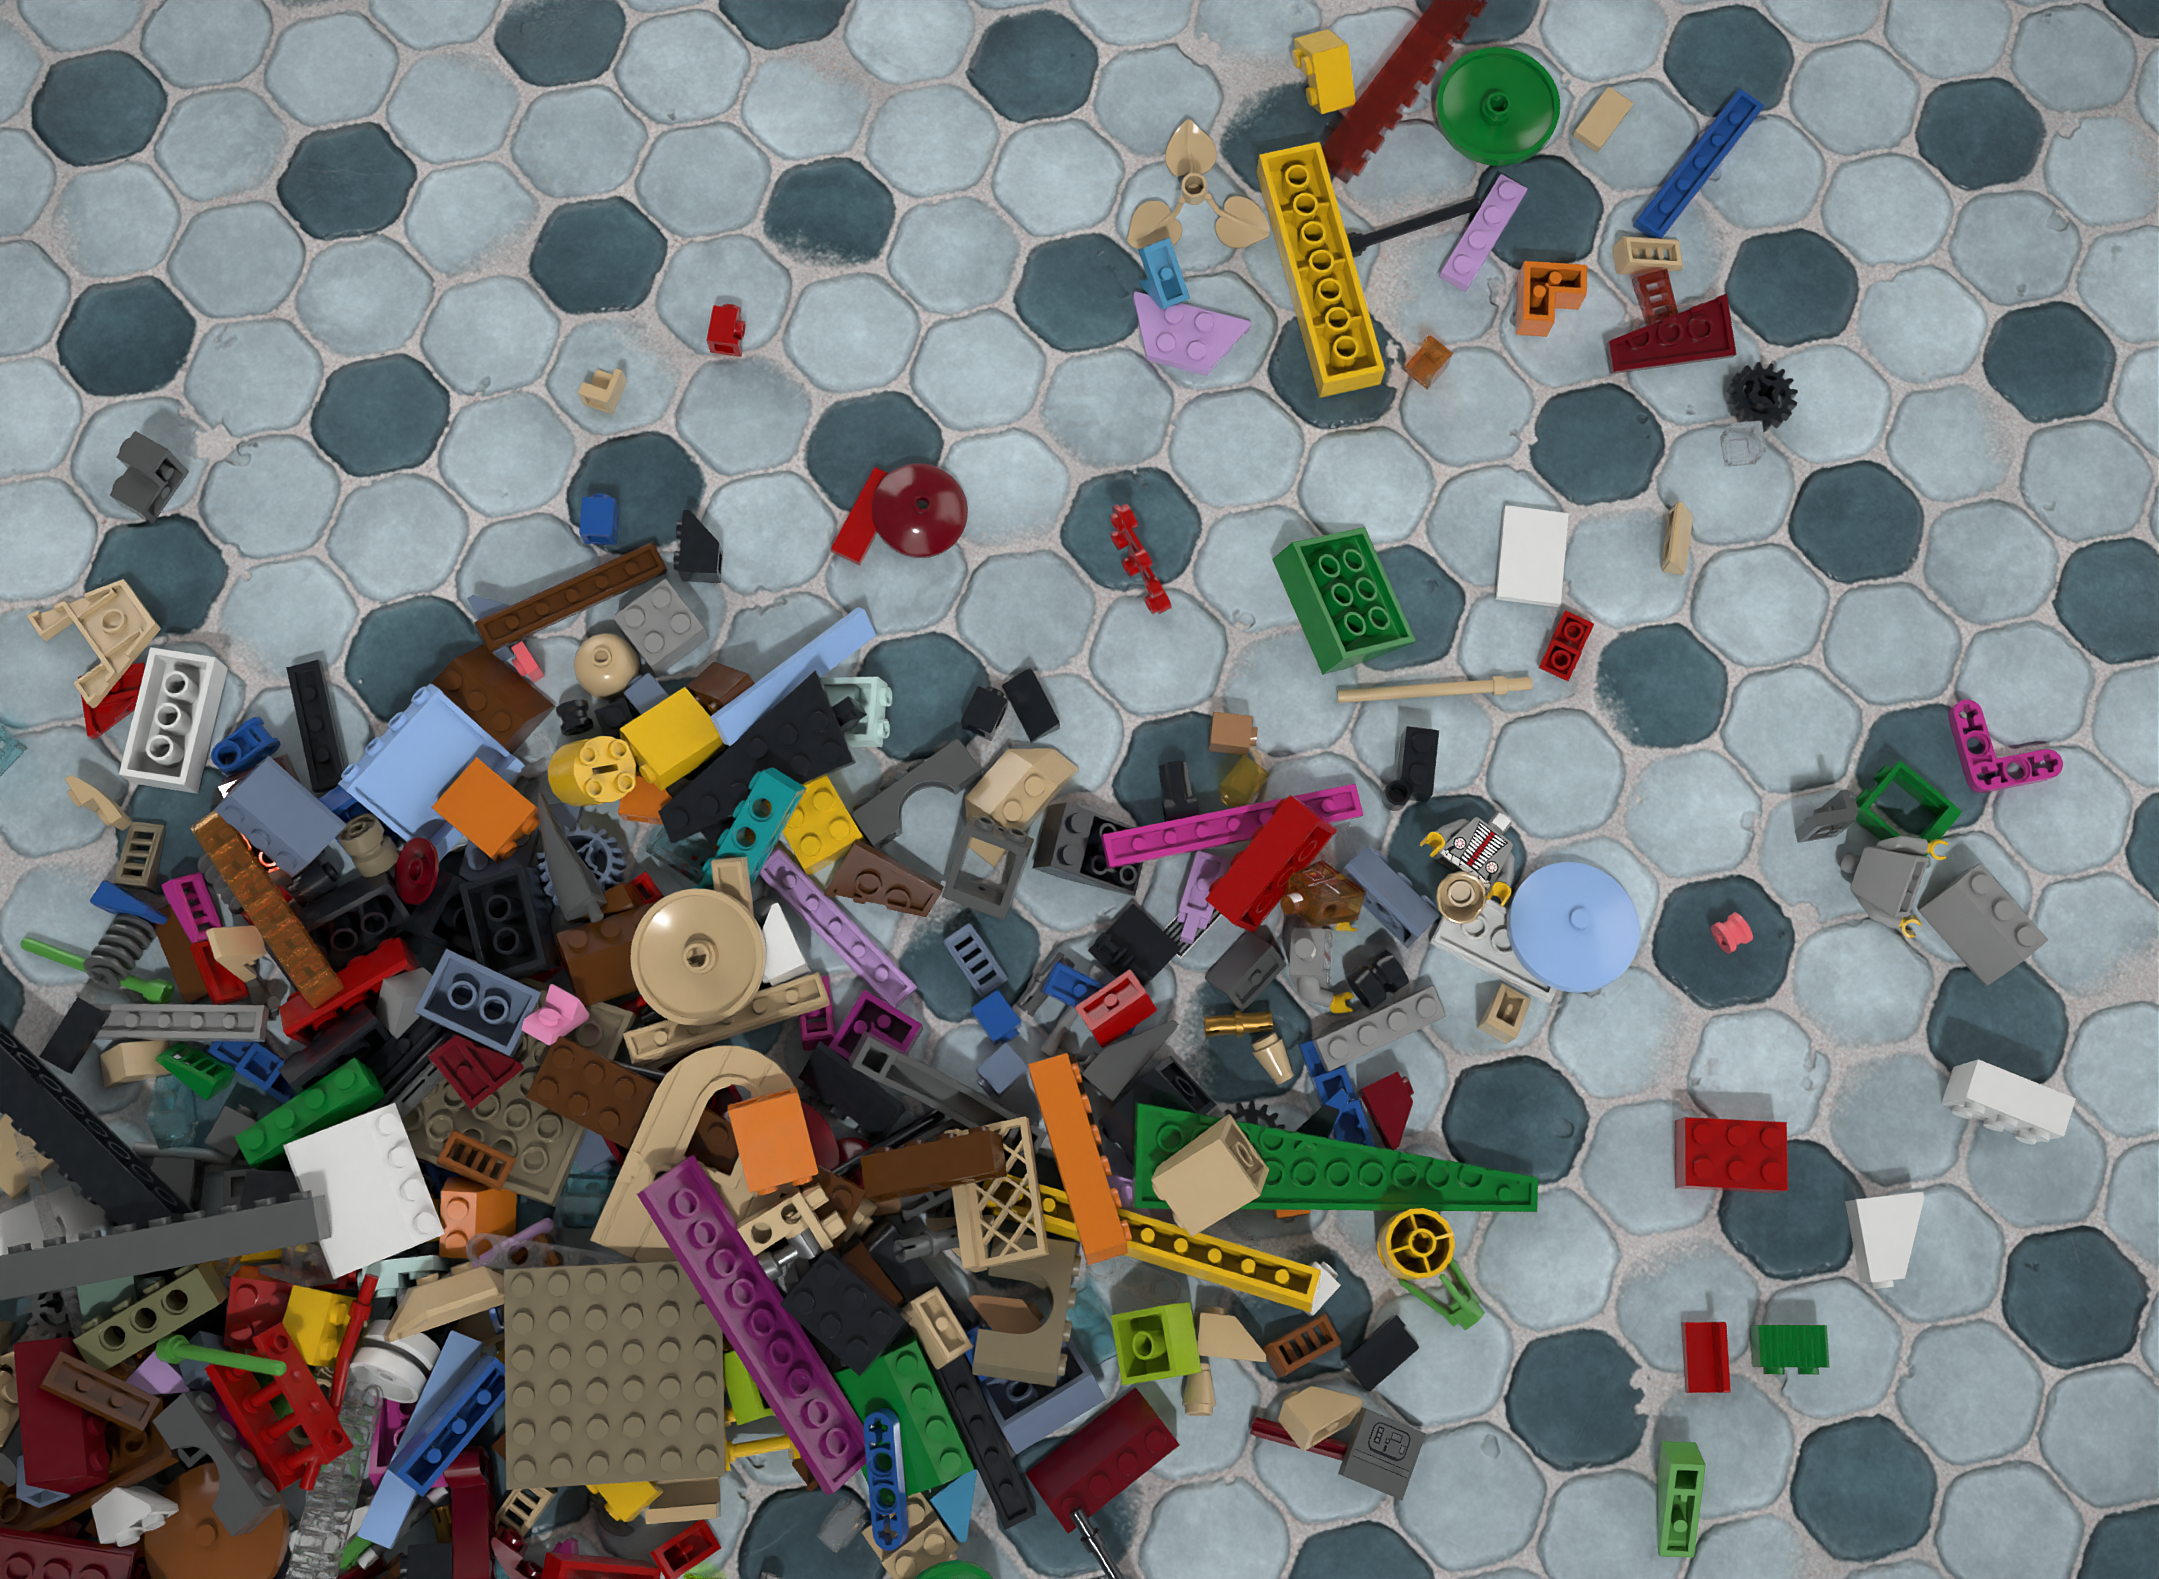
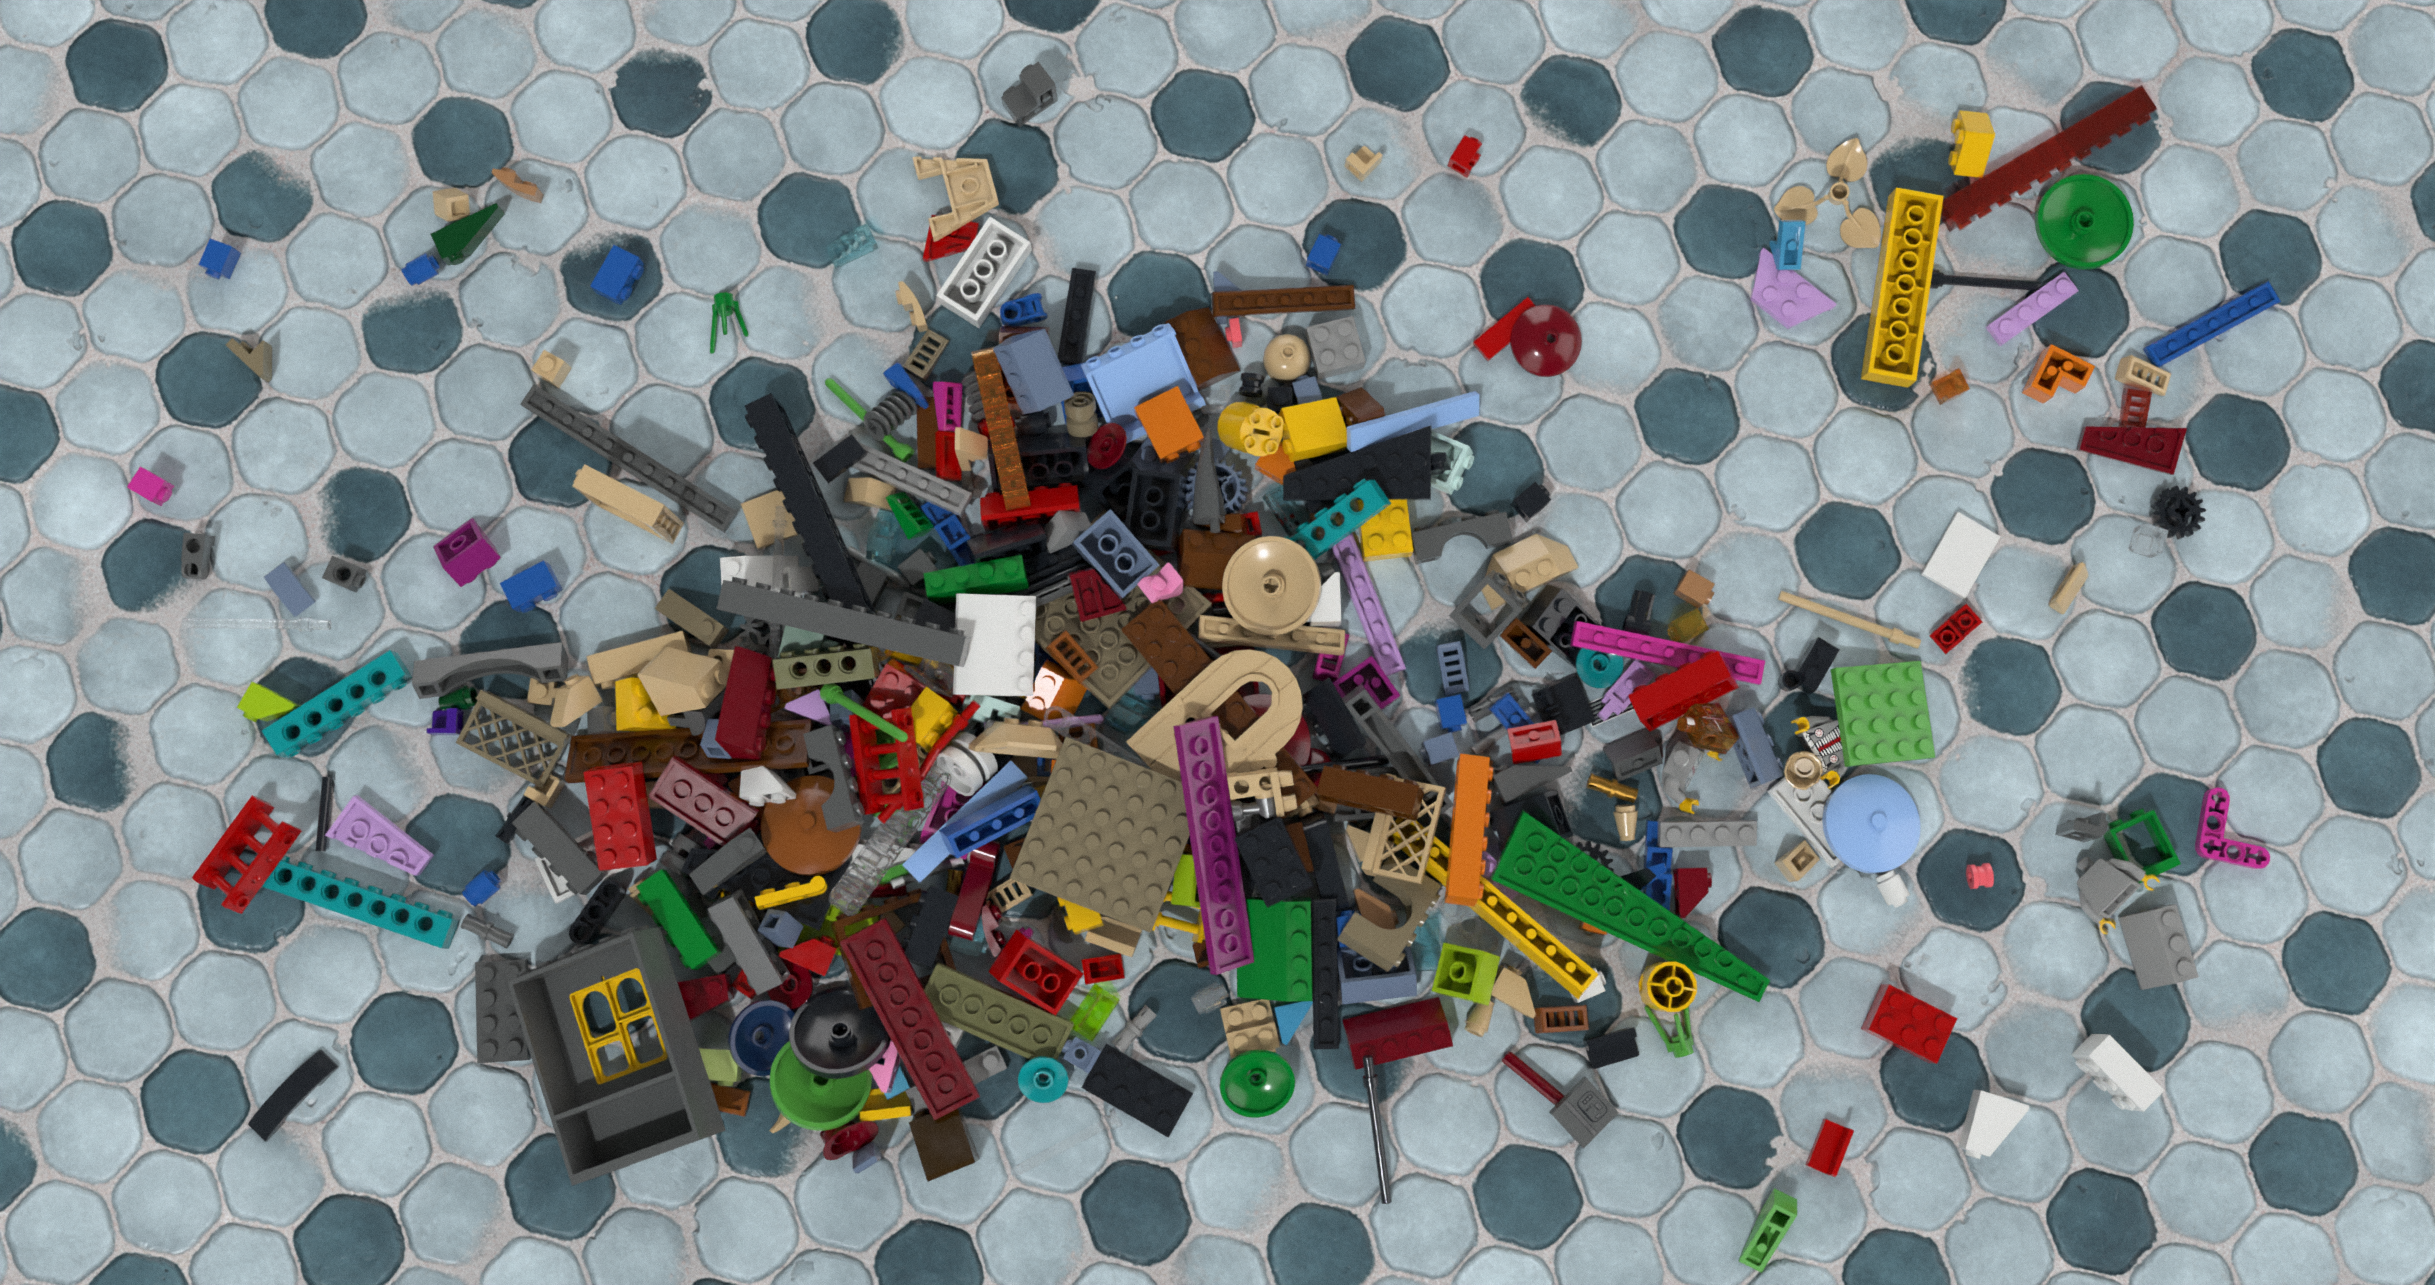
camera: 25 degrees right, 5 degrees up
reddish brown plate [39,1351,160,1435] -> none
black slope [673,510,723,583] -> none
tan tile [711,857,754,916] -> none
orange panel [728,1087,819,1195] -> none
reddish brown wing [823,839,944,917] -> none
blue beam [863,1408,909,1551] -> none
dark grey pin [893,1225,960,1263] -> none
tan slope [902,1287,973,1369] -> none
black slope [1002,667,1060,743] -> none
red plant [1109,503,1172,614] -> none
tan slope [1151,1114,1269,1237] -> none
green slope [1272,527,1416,675] -> none
tan slope [1278,1386,1363,1452] -> none
black wheel [1345,948,1409,1010] -> none
tan tile [1573,86,1634,153] -> none
green brick [1750,1325,1830,1375] -> none
none -> reddish brown slope [1499,618,1552,669]
none -> teal dish [1576,648,1624,688]
none -> bright green plate [1830,661,1936,767]
none -> white brick [1876,869,1910,908]

